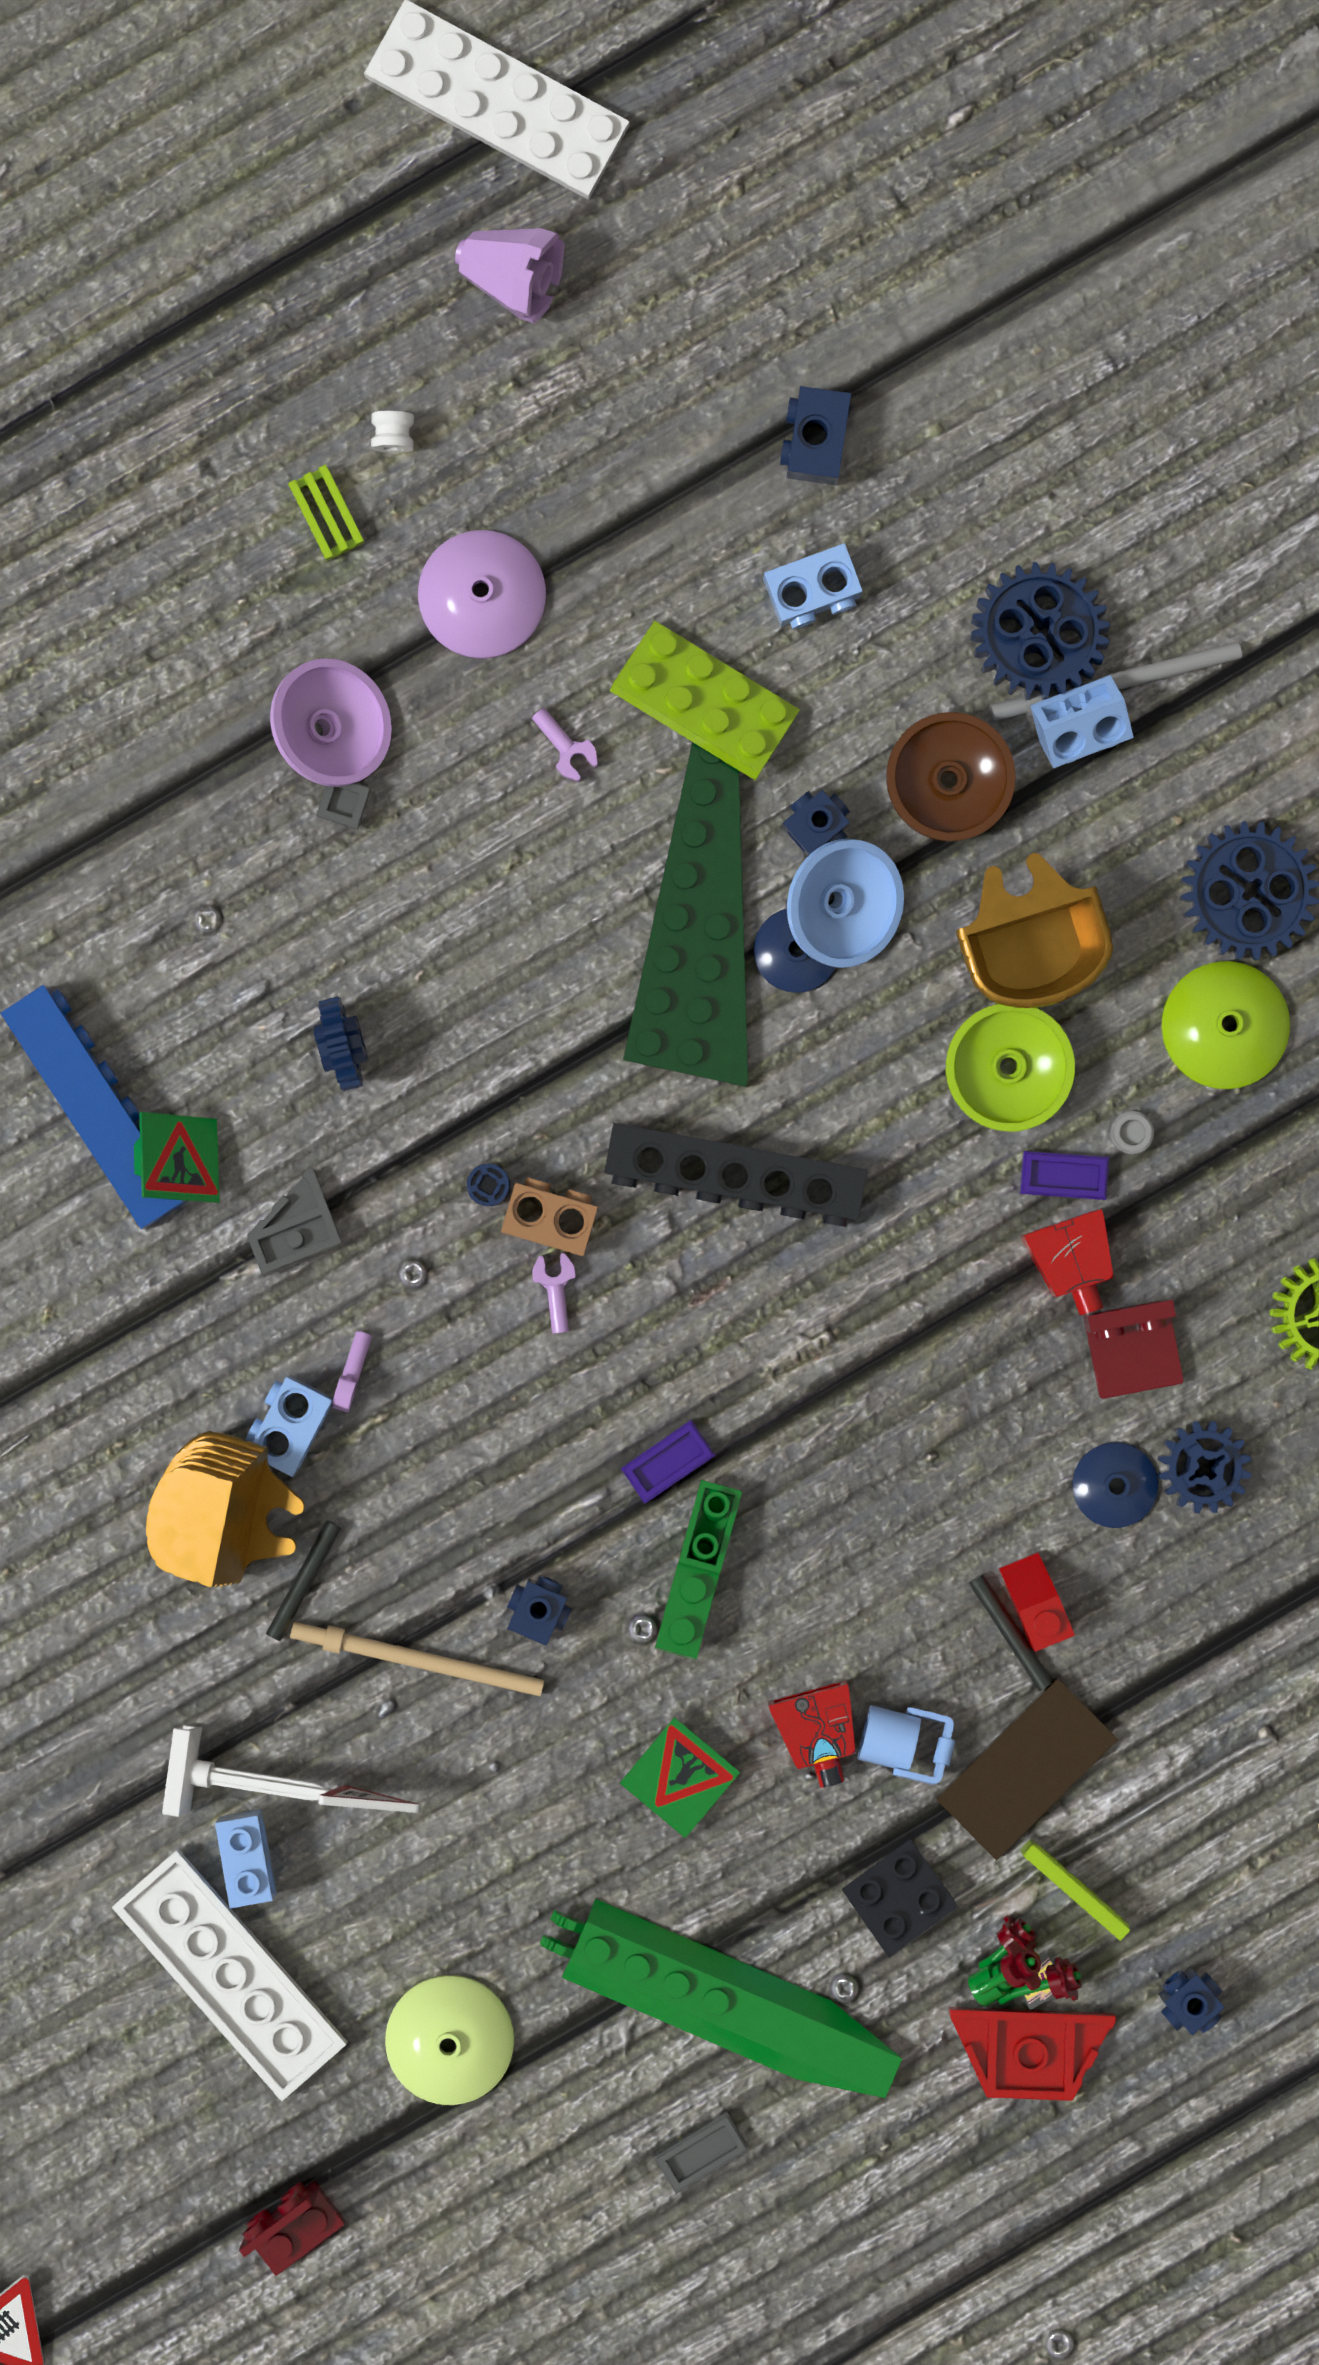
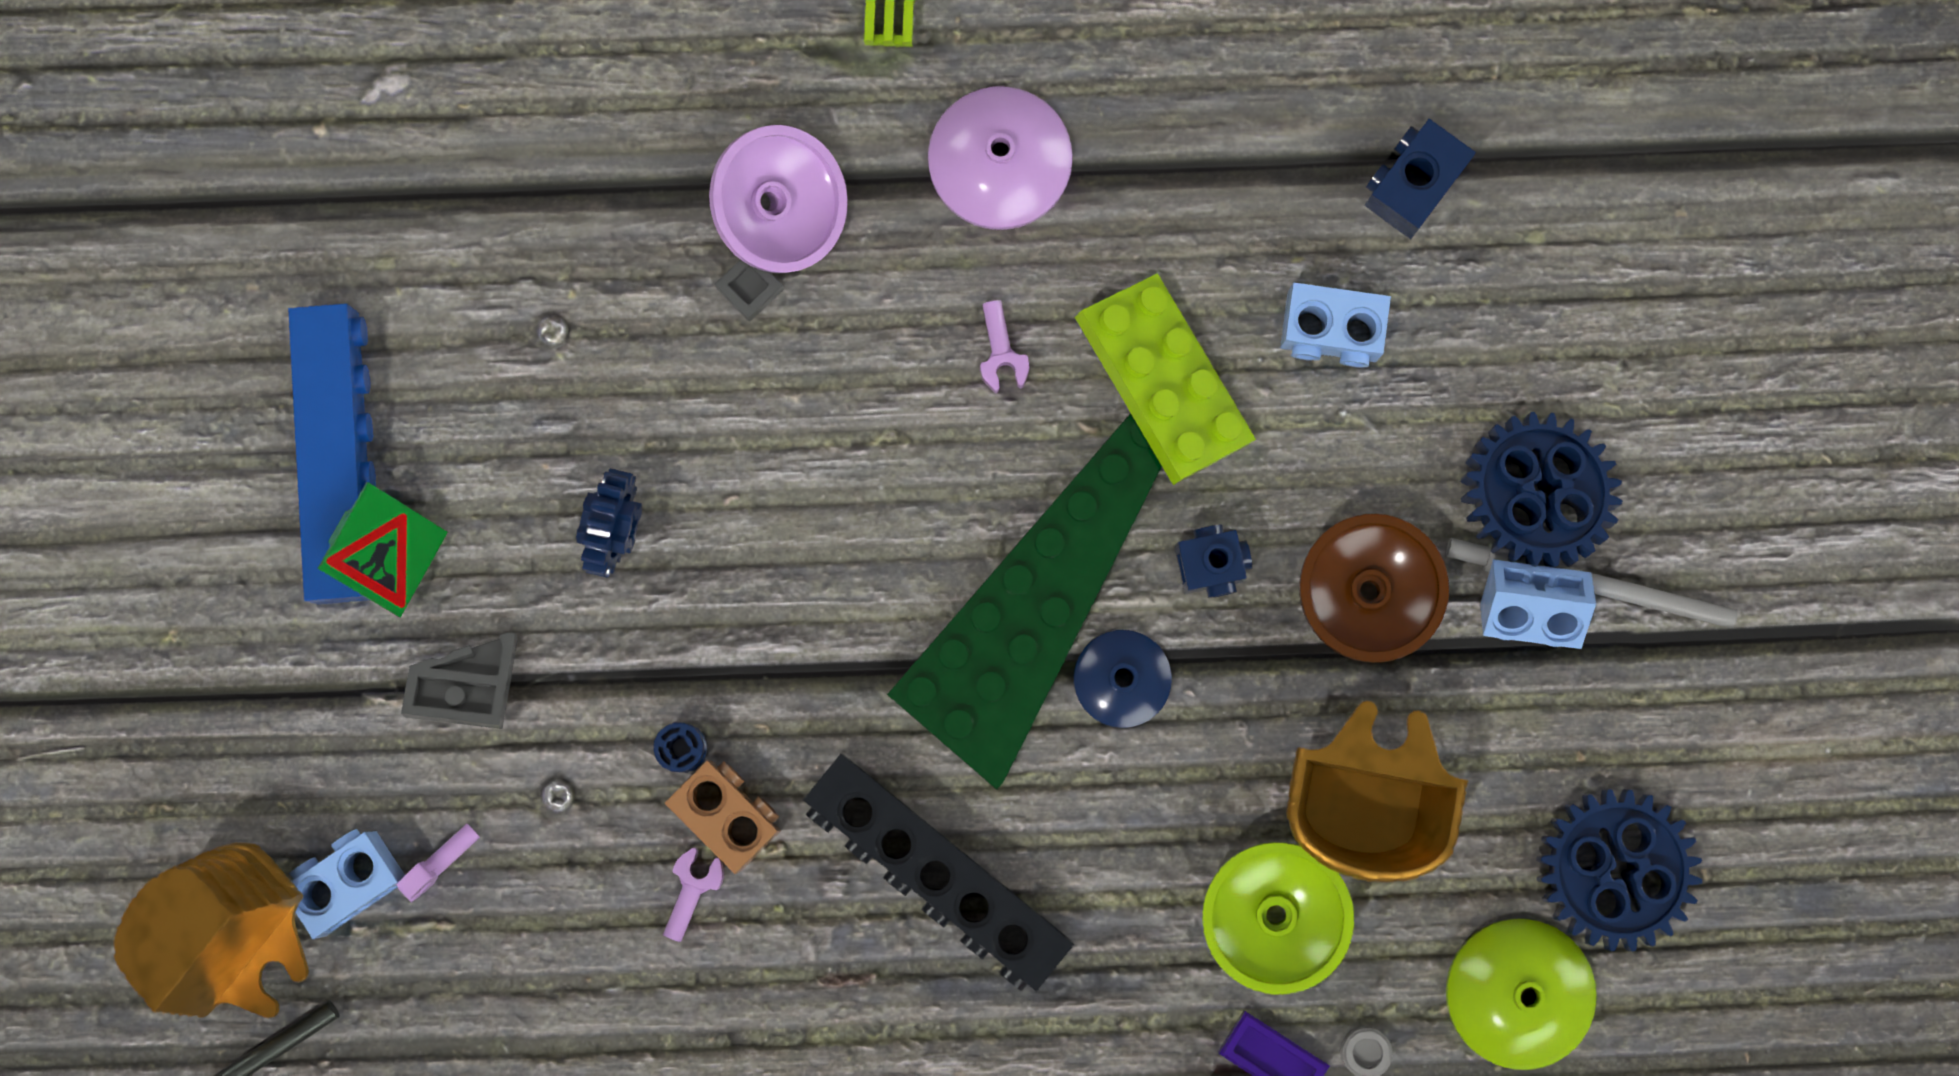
camera: 25 degrees right, 5 degrees down
light blue dish [787,839,904,968] -> none

